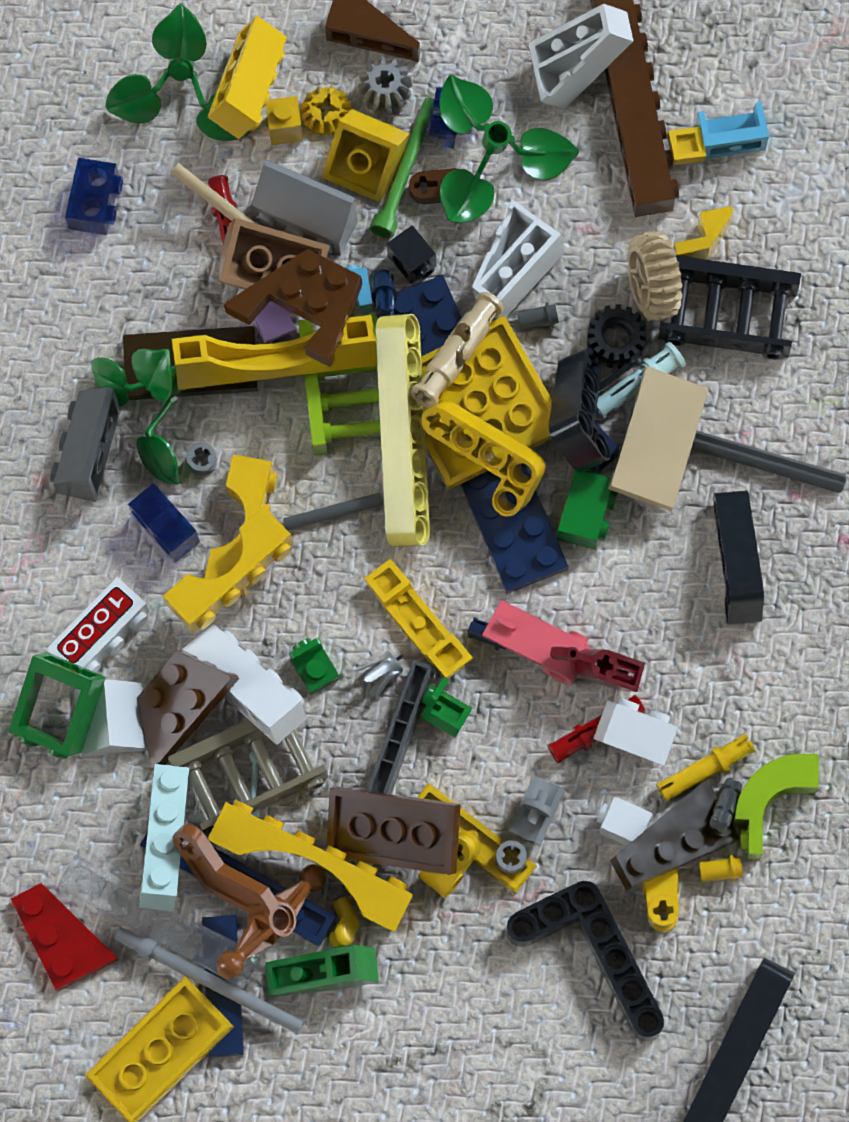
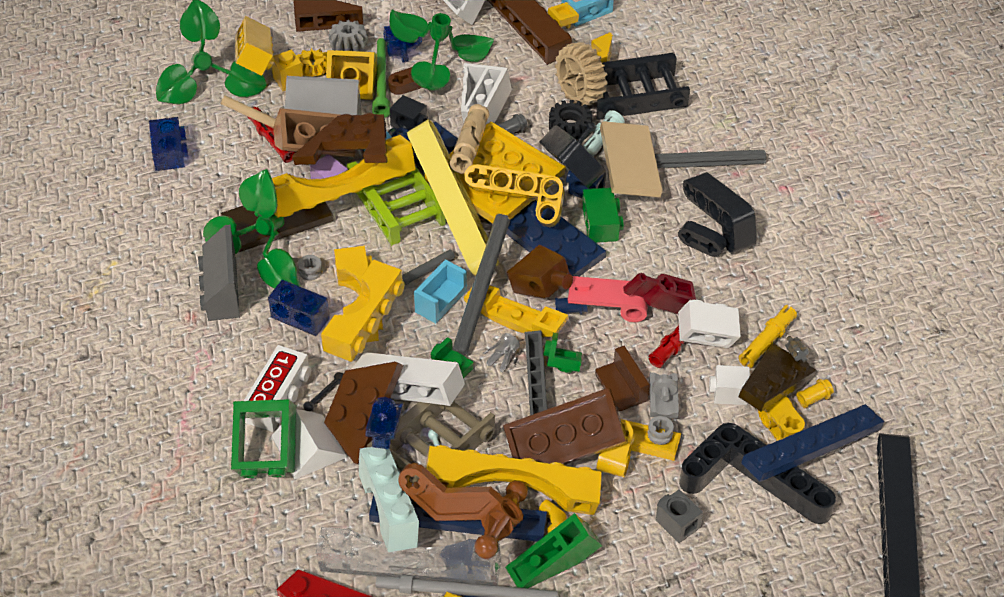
camera: 25 degrees left, 25 degrees down
lime arch [732,754,819,860] -> none
none -> black hinge [303,372,343,412]
none -> clear blue hips [365,397,403,449]
none -> medium azure panel [414,259,467,324]
none -> dark grey axle [452,214,510,356]
none -> reddish brown torso [507,245,573,298]
none -> reddish brown panel [595,345,650,411]
none -> dark grey brick [656,489,703,543]
none -> black beam [678,221,727,257]
none -> dark blue plate [741,404,885,482]

